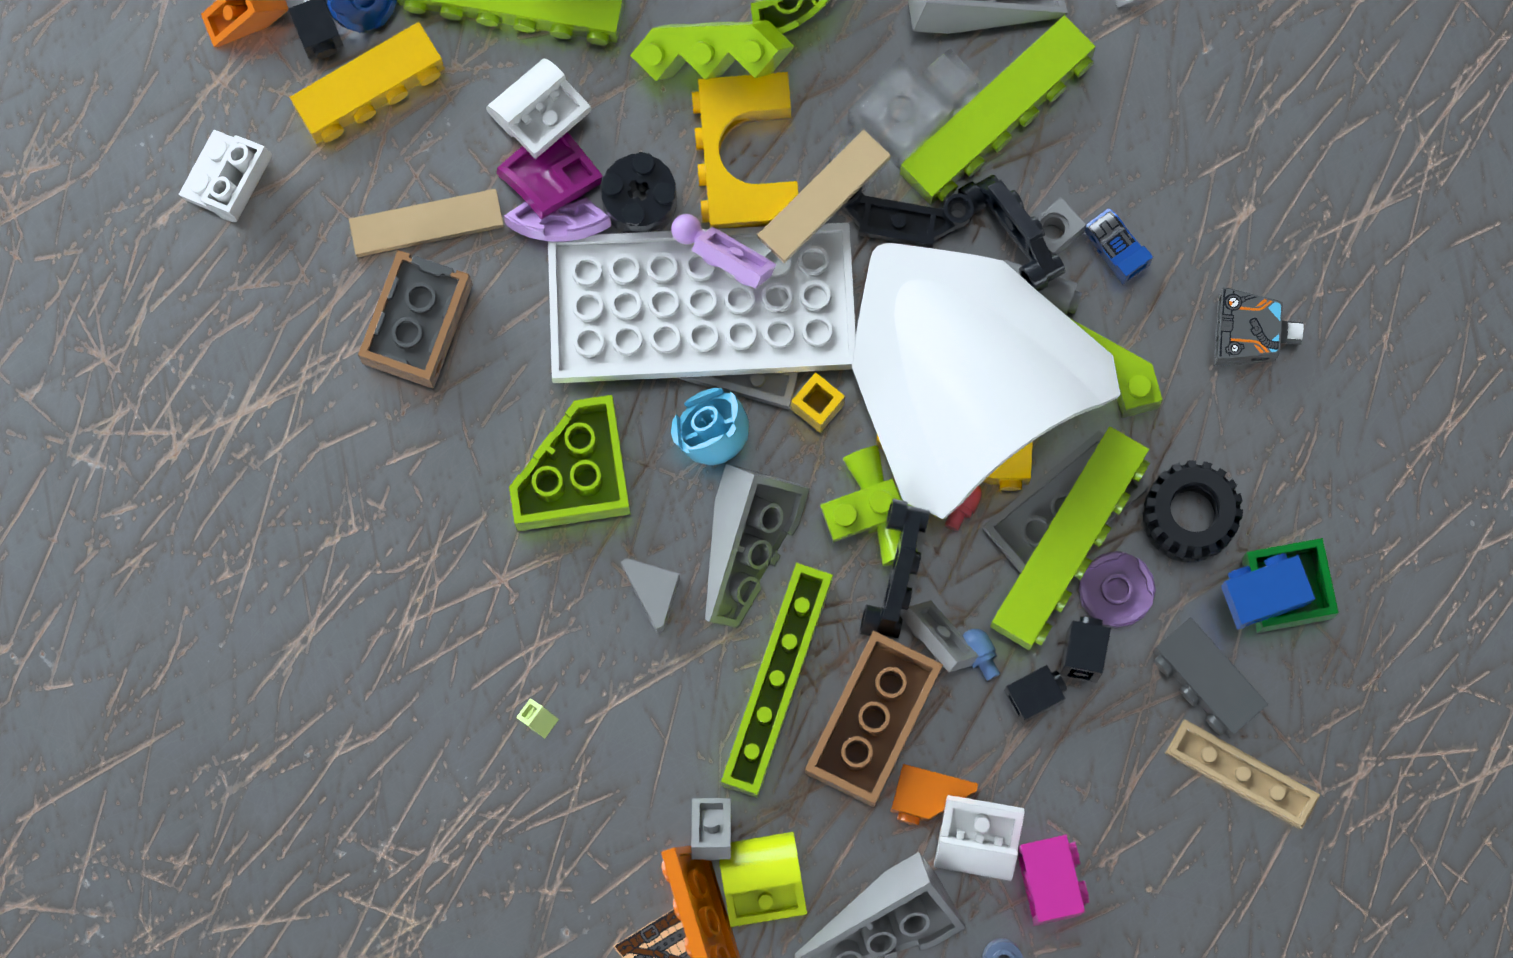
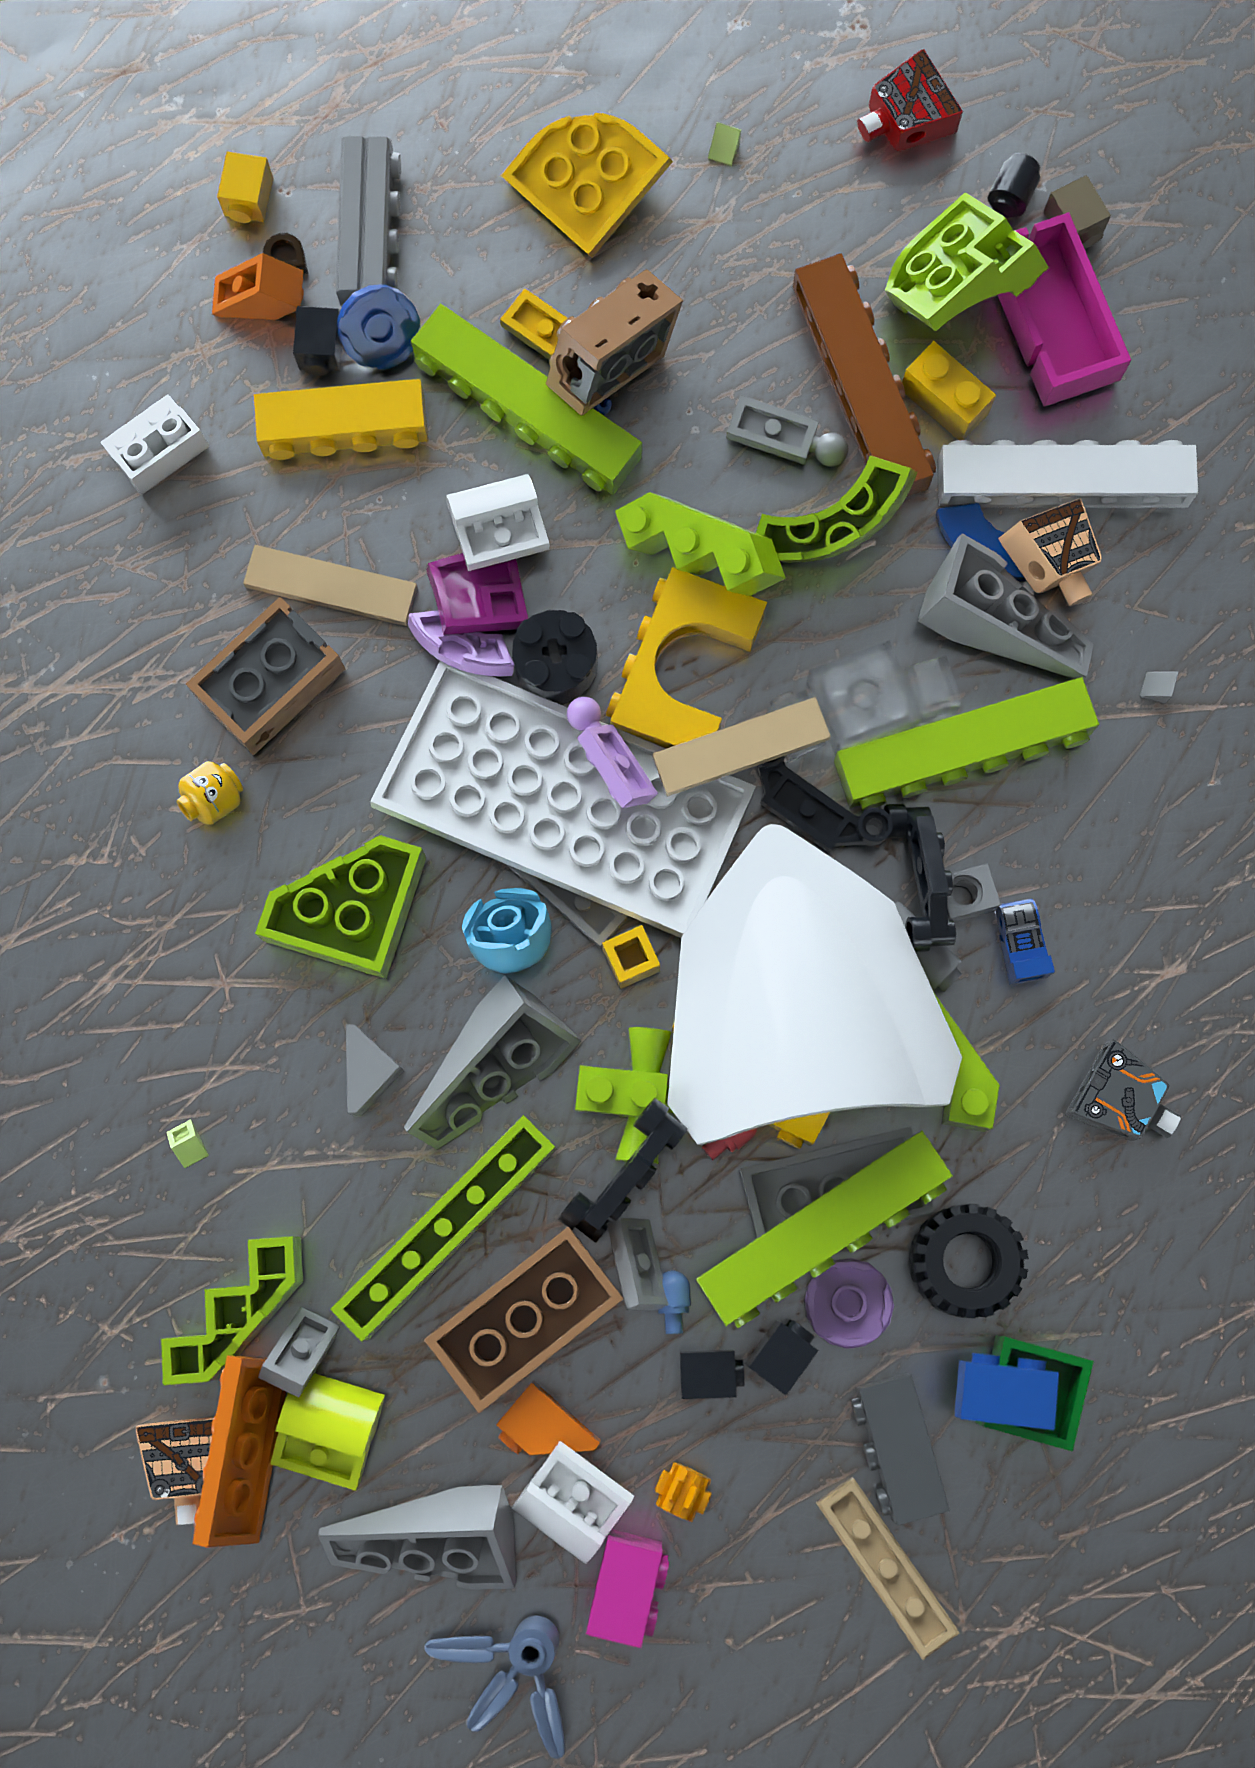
camera: 25 degrees right, 0 degrees up
none -> lime brick [161,1236,303,1385]
none -> yellow head [176,761,243,825]
none -> light orange gear [655,1462,712,1522]

